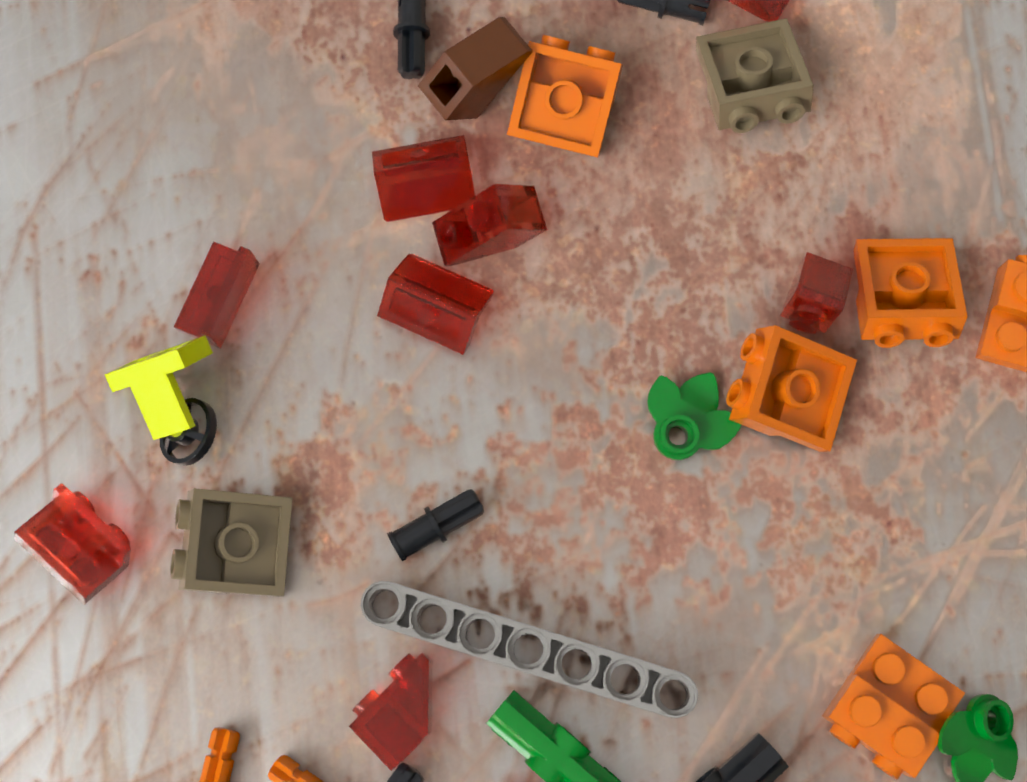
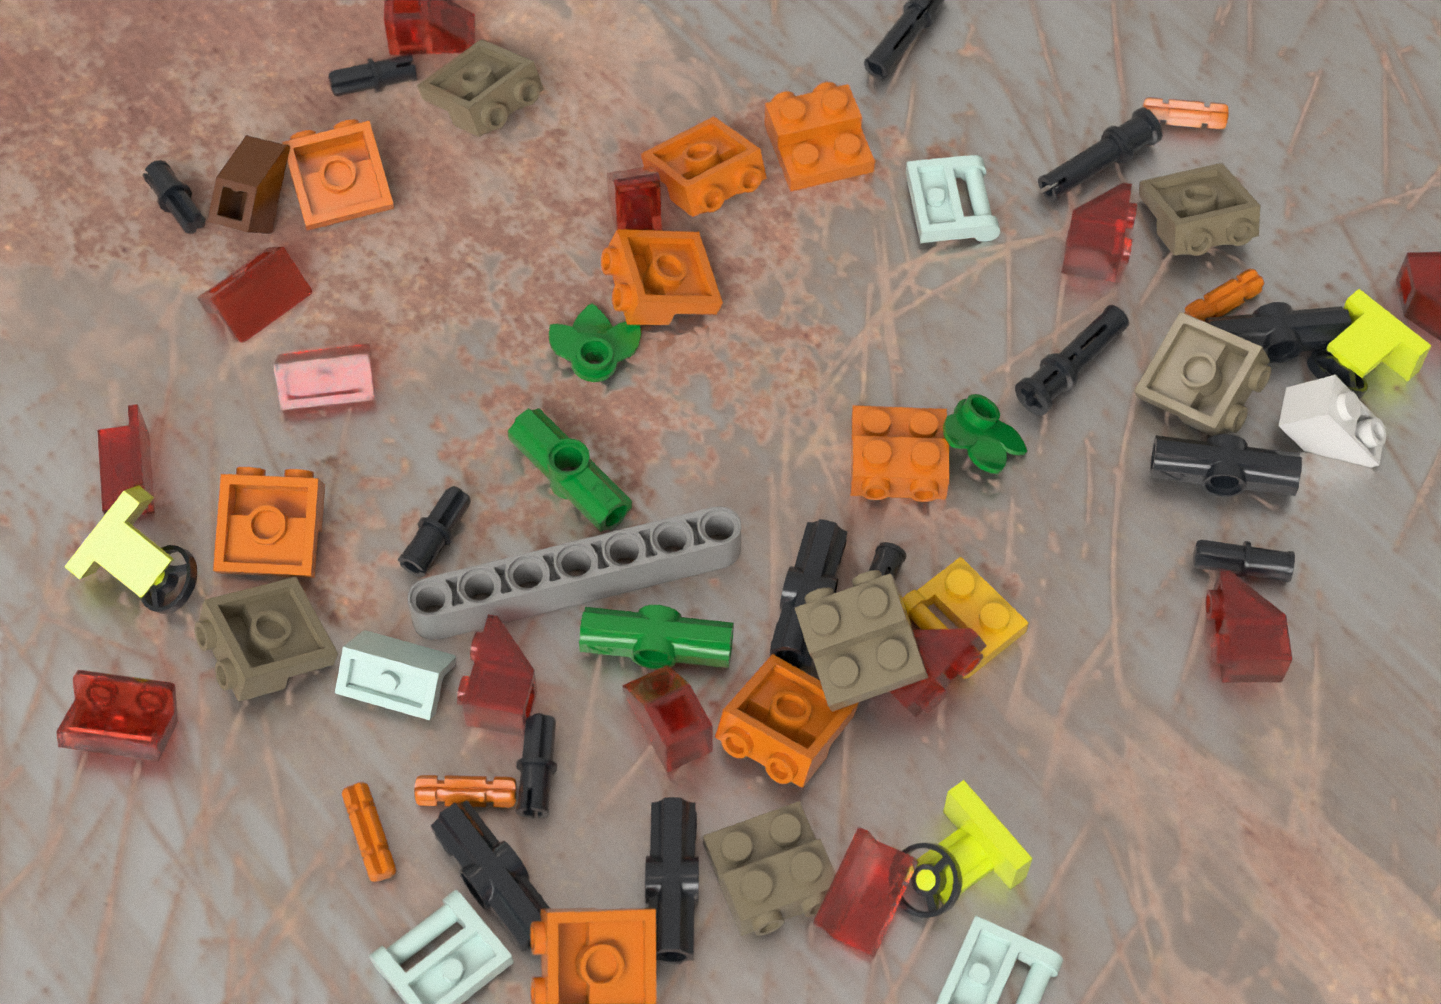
camera: 40 degrees left, 20 degrees down
clear red slope [432,184,547,266] -> none
none -> orange plate [213,467,325,578]
none -> light aqua panel [335,631,456,720]
none -> green piece [508,408,632,532]

